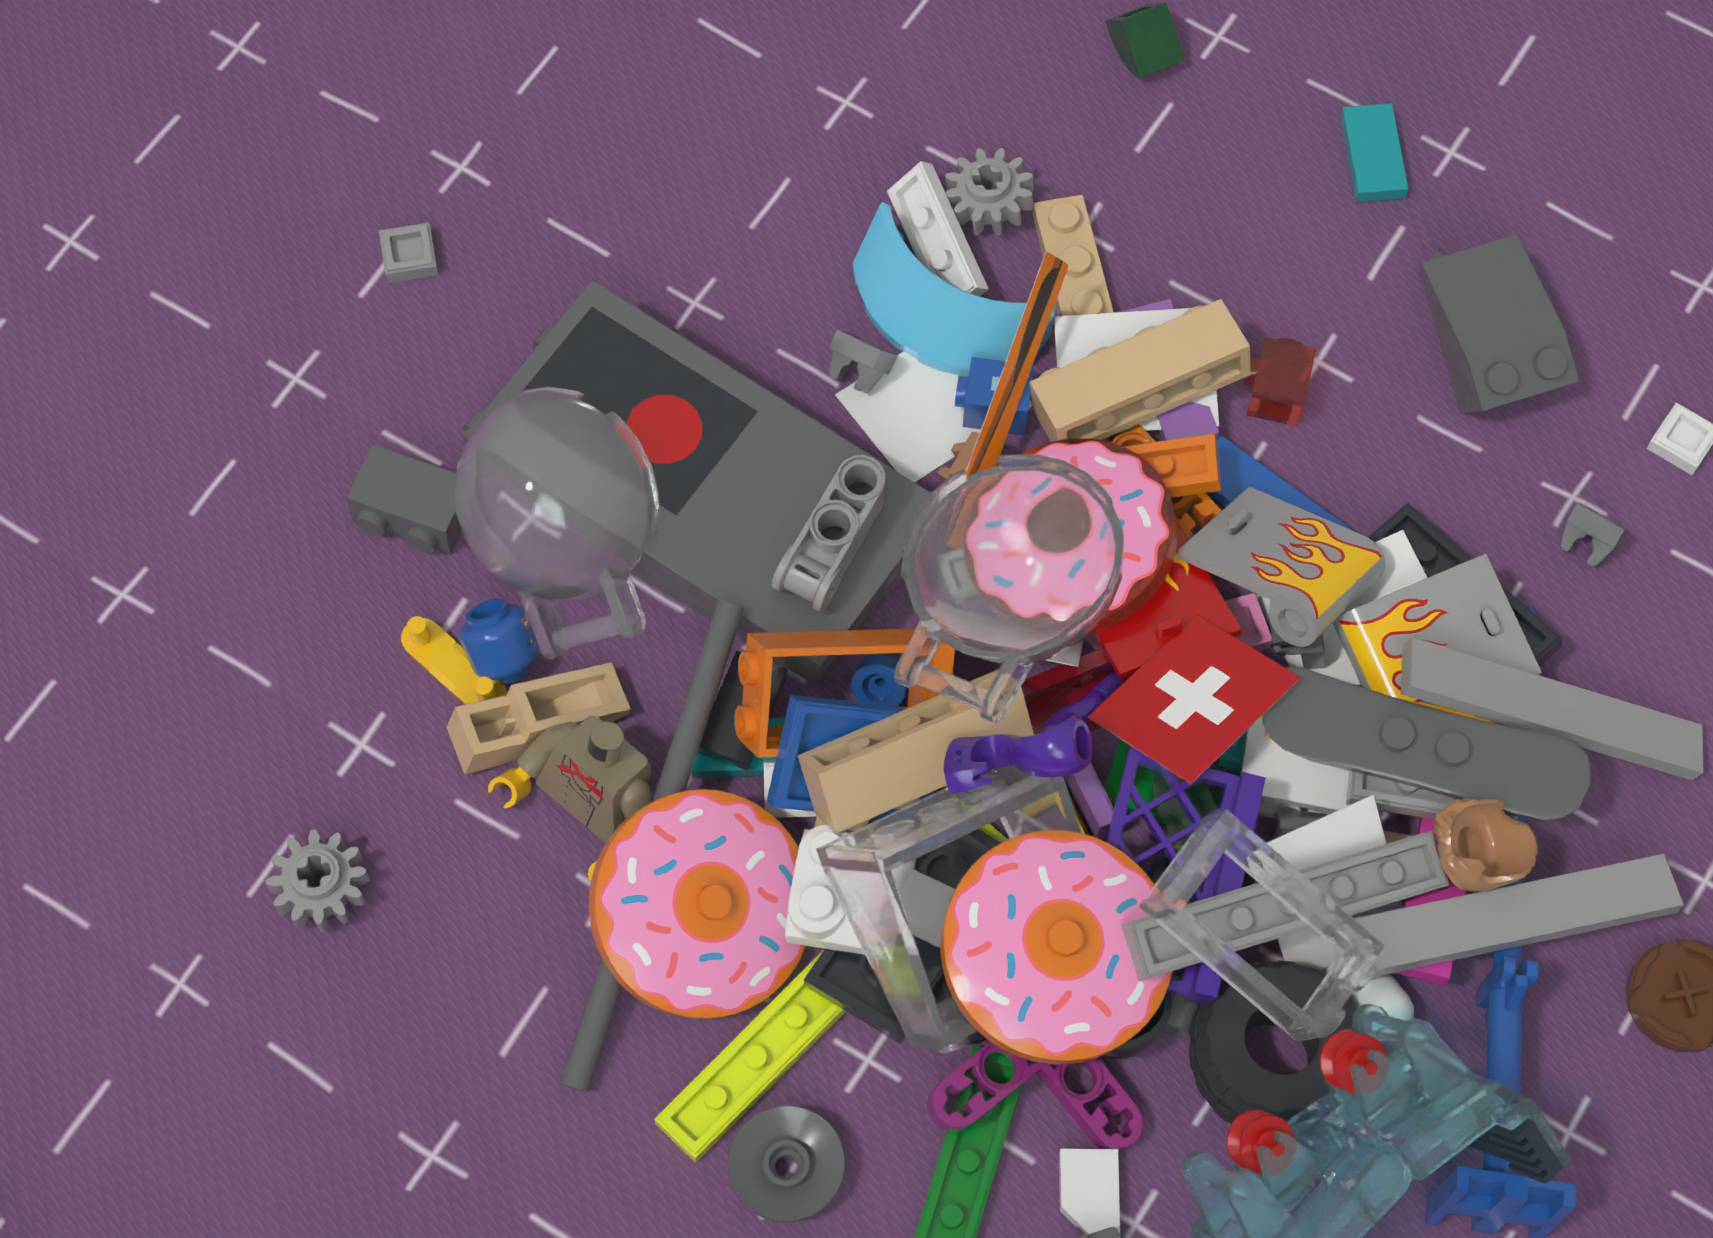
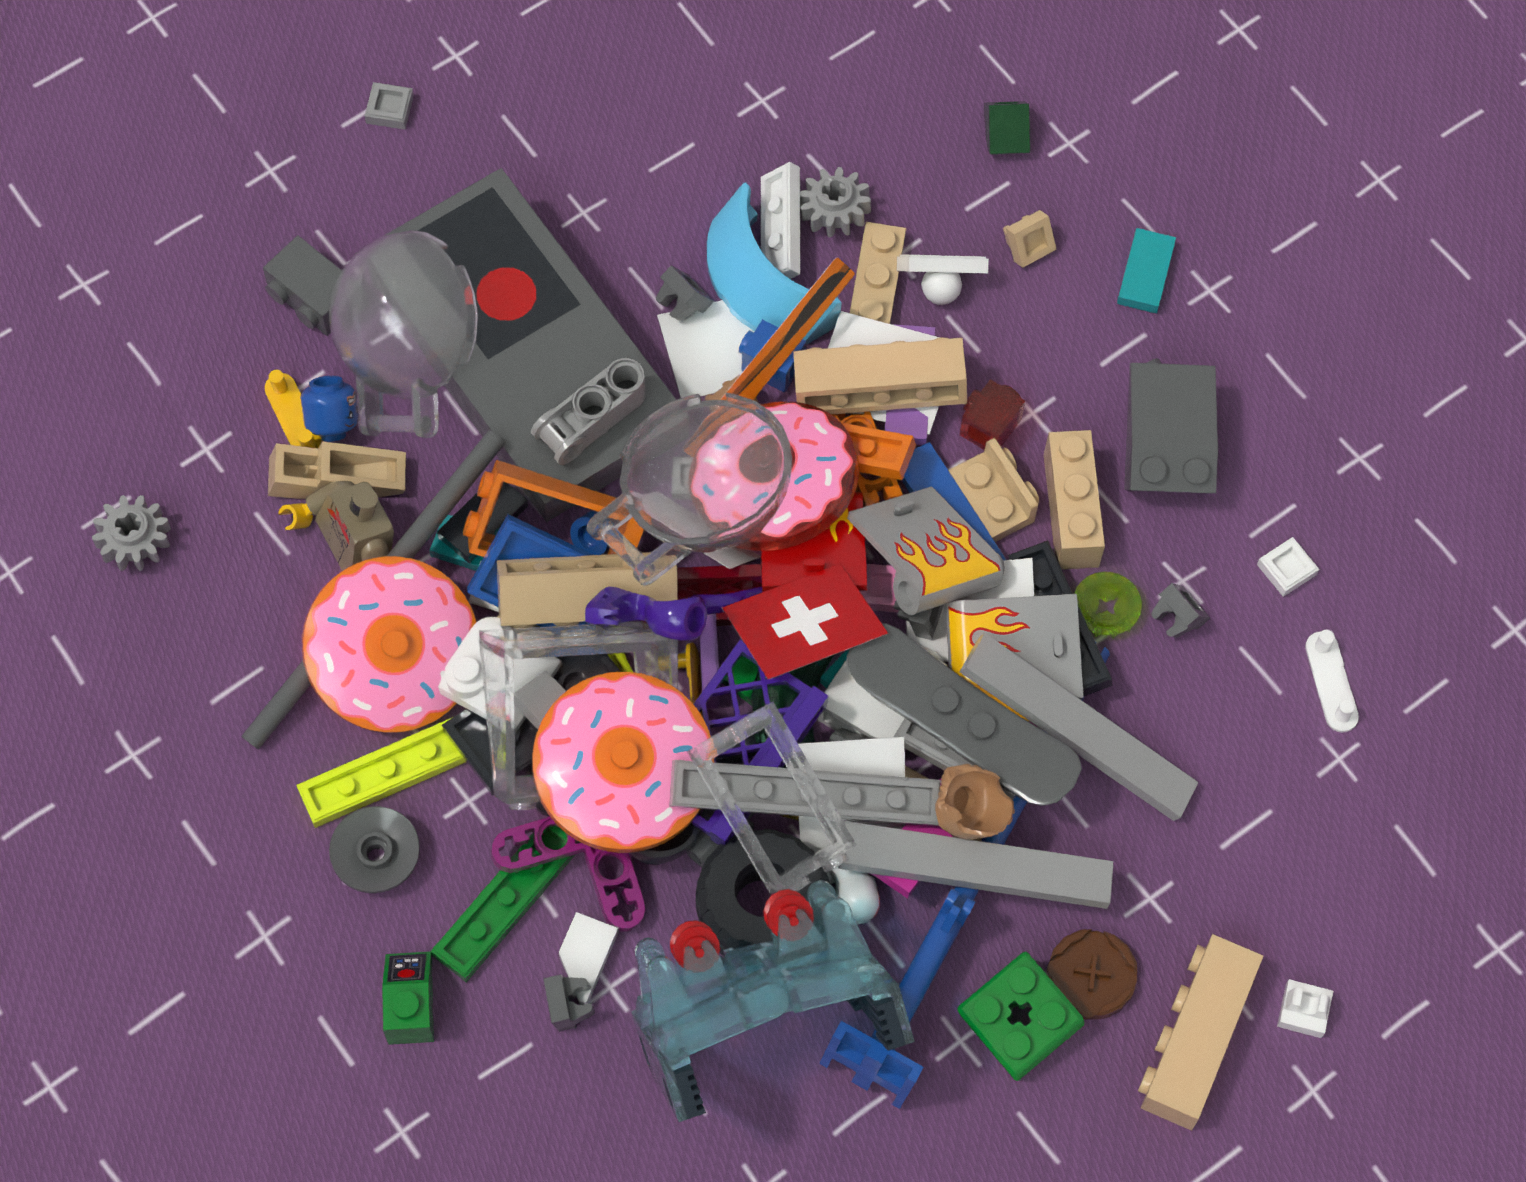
camera: 20 degrees right, 0 degrees up
none -> white tile [897,255,989,305]
none -> tan bracket [948,438,1039,542]
none -> green brick [957,952,1084,1081]
none -> tan tile [1003,210,1057,268]
none -> tan brick [1044,430,1105,570]
none -> clear neon green gear [1074,572,1142,639]

